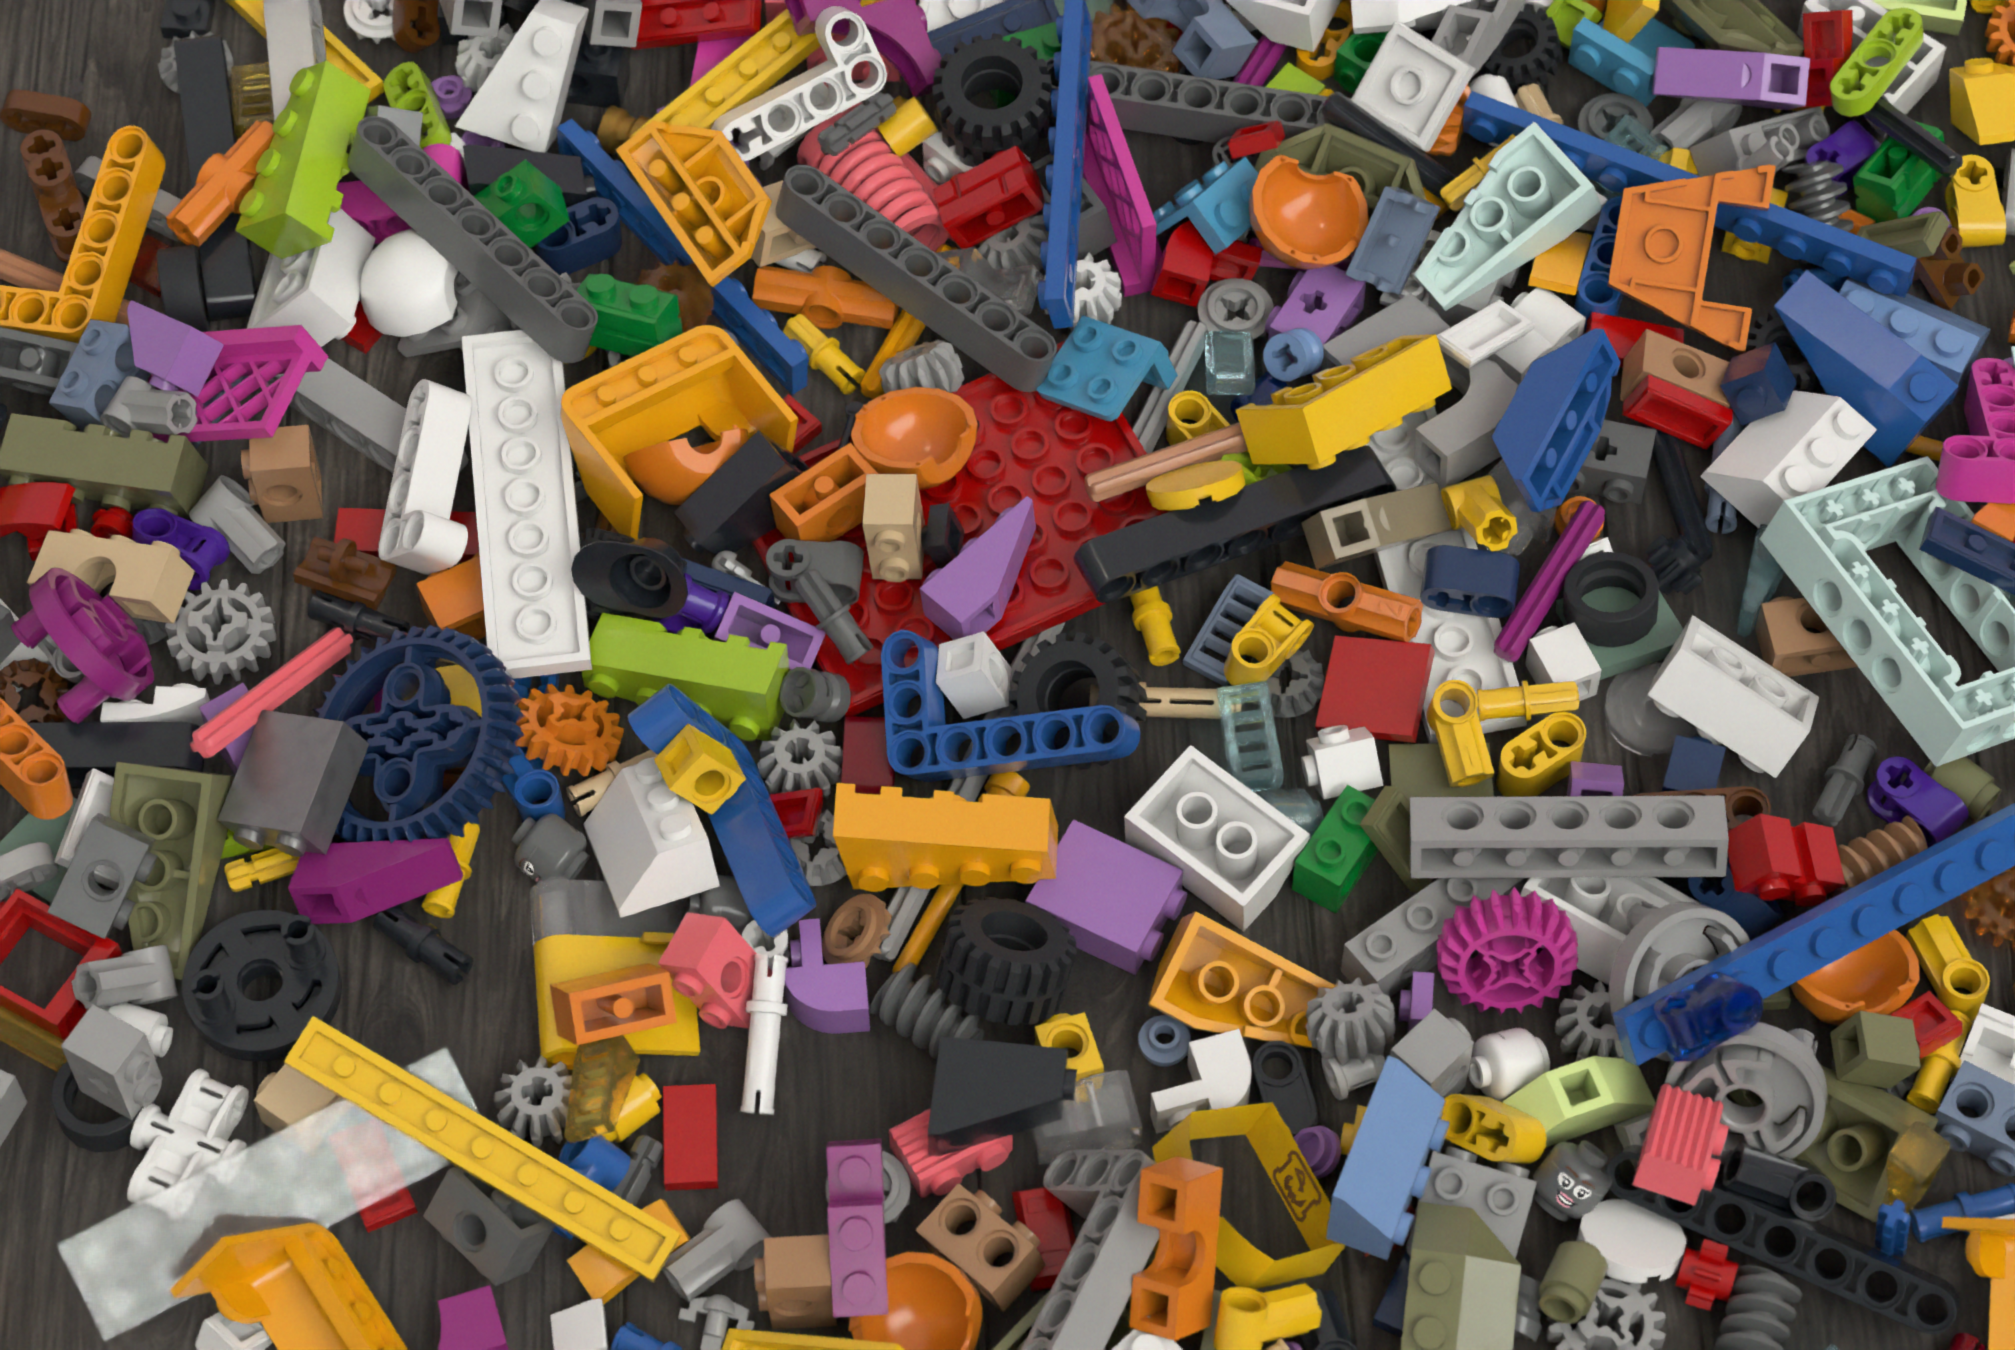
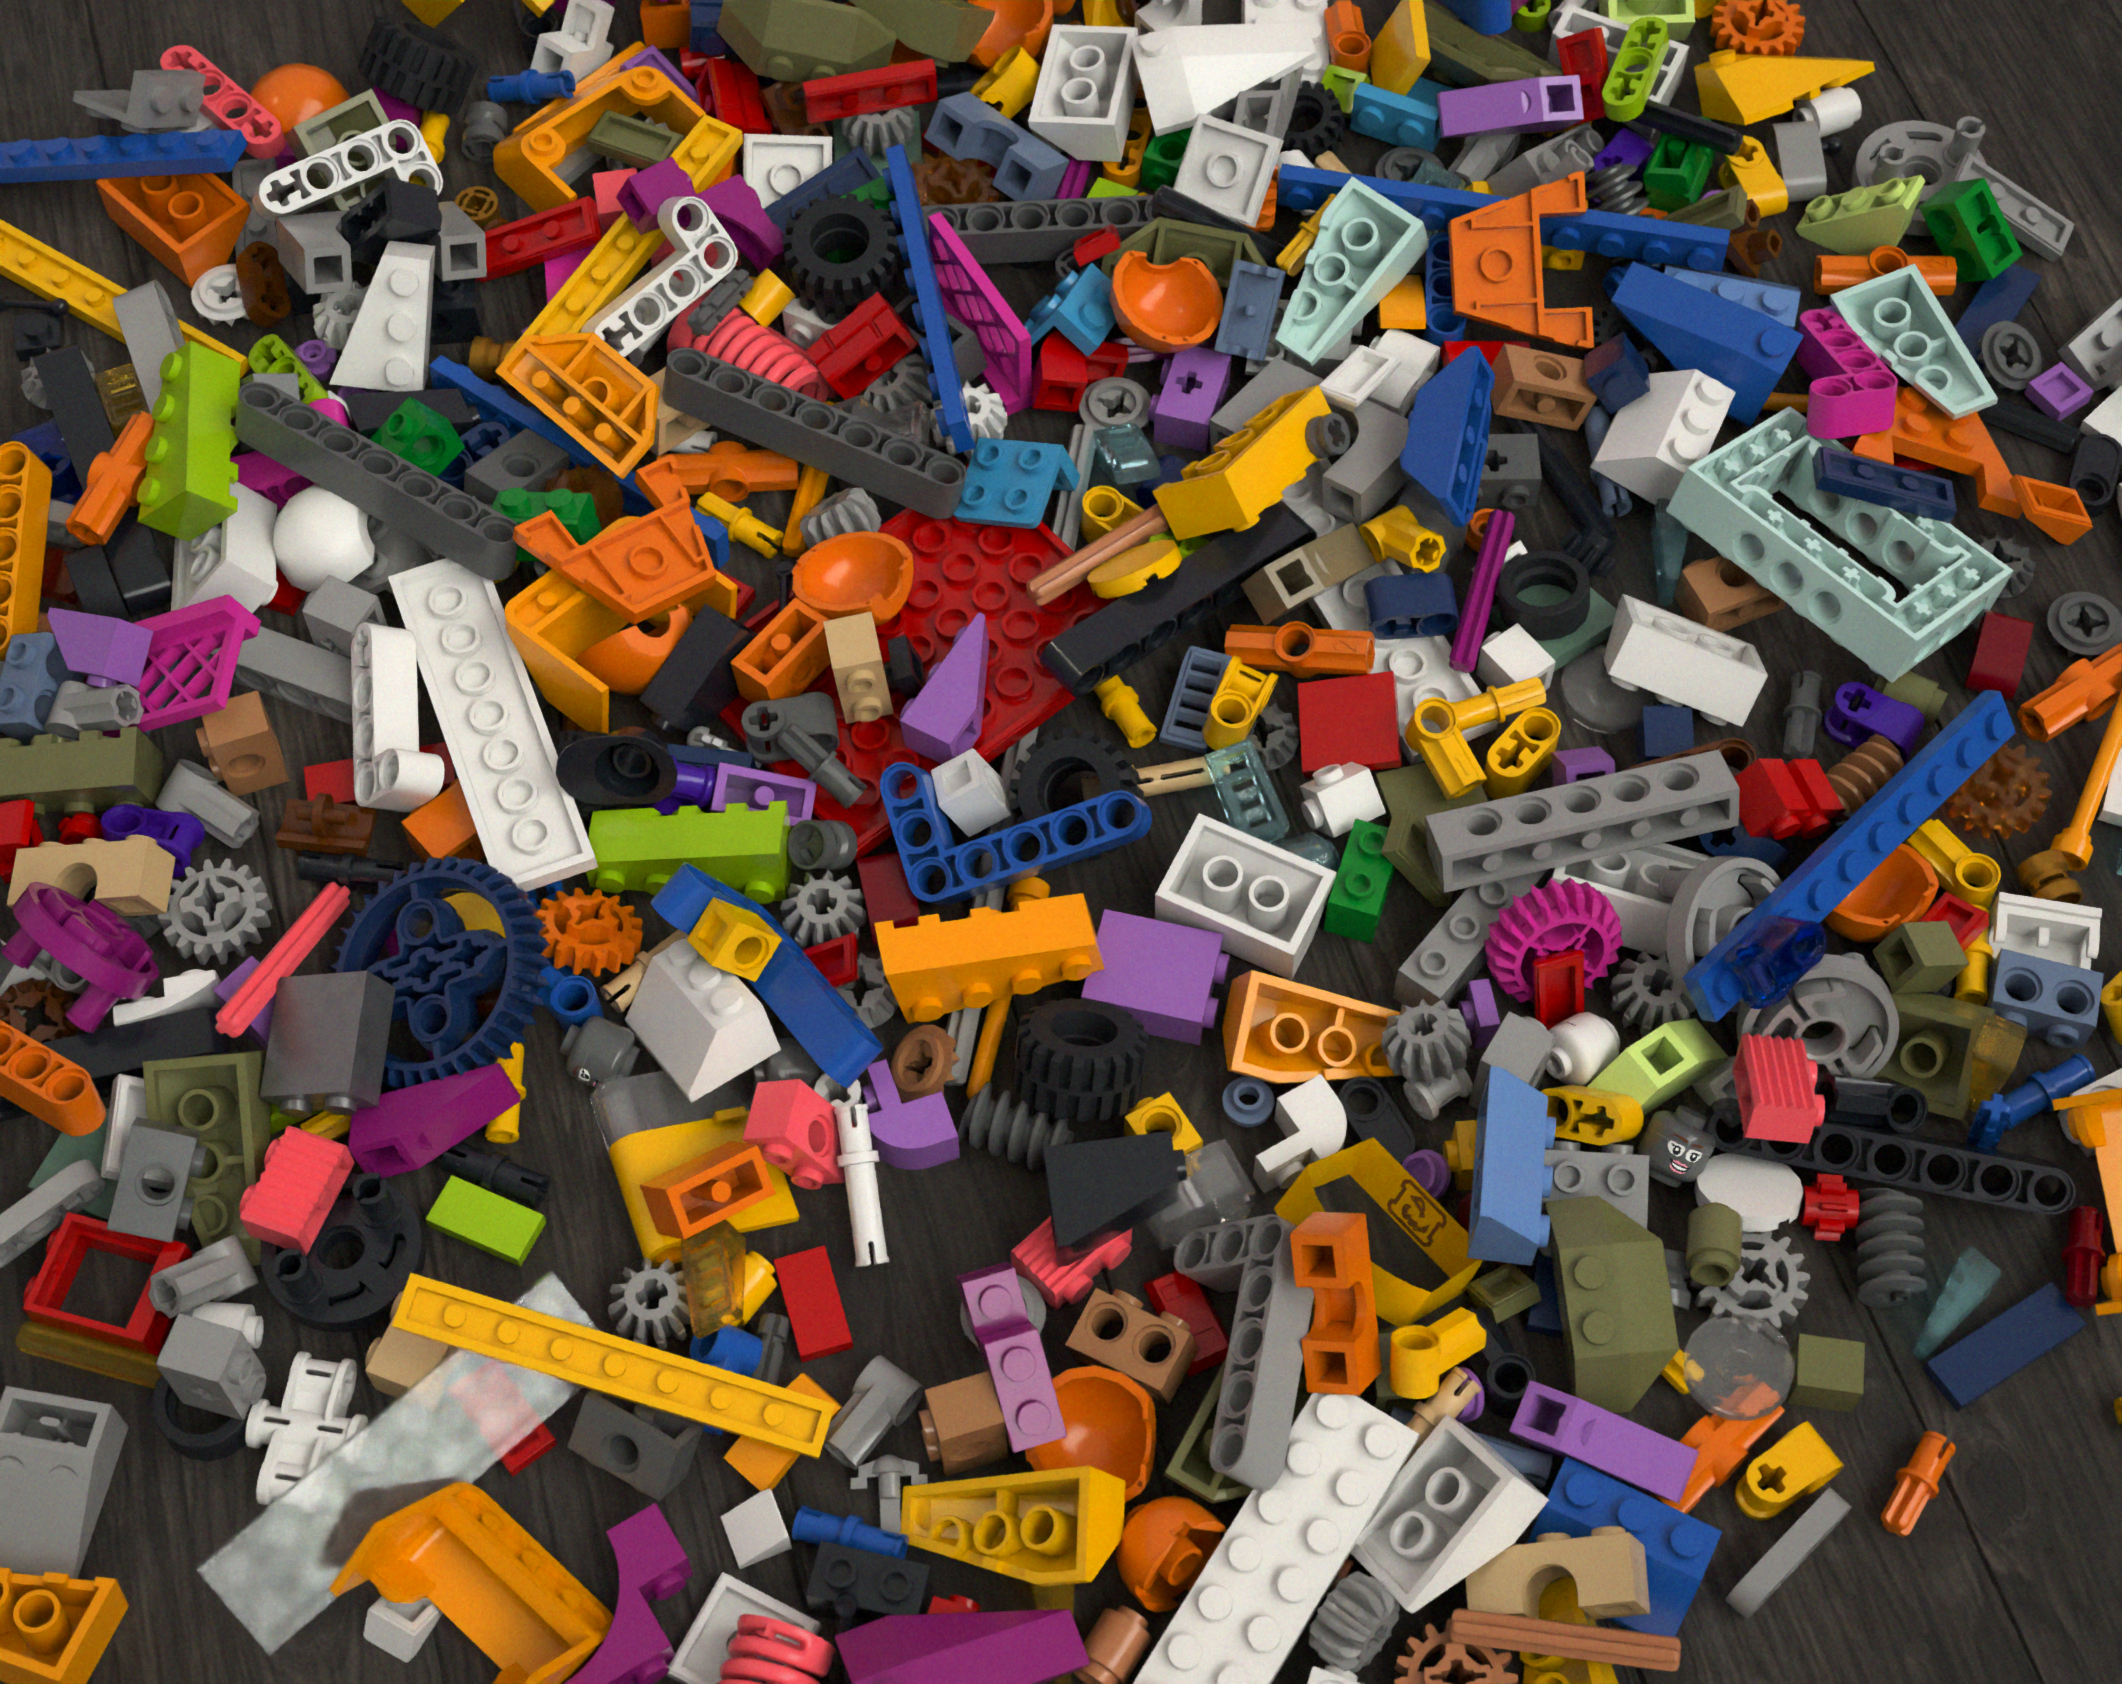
camera: 15 degrees left, 0 degrees up
medium blue wheel [1263,328,1324,381] -> none
red tile [1622,374,1733,450] -> none
none -> clear blue piece [10,417,83,504]
none -> coral brick [239,1125,355,1256]
none -> light grey brick [302,575,388,658]
none -> lime tile [425,1175,546,1267]
none -> dark grey brick [464,428,570,505]
none -> orange wing [513,454,717,625]
none -> dark grey bush [1305,412,1350,459]
none -> olive tile [1466,1263,1542,1324]
none -> red tile [1533,949,1585,1031]

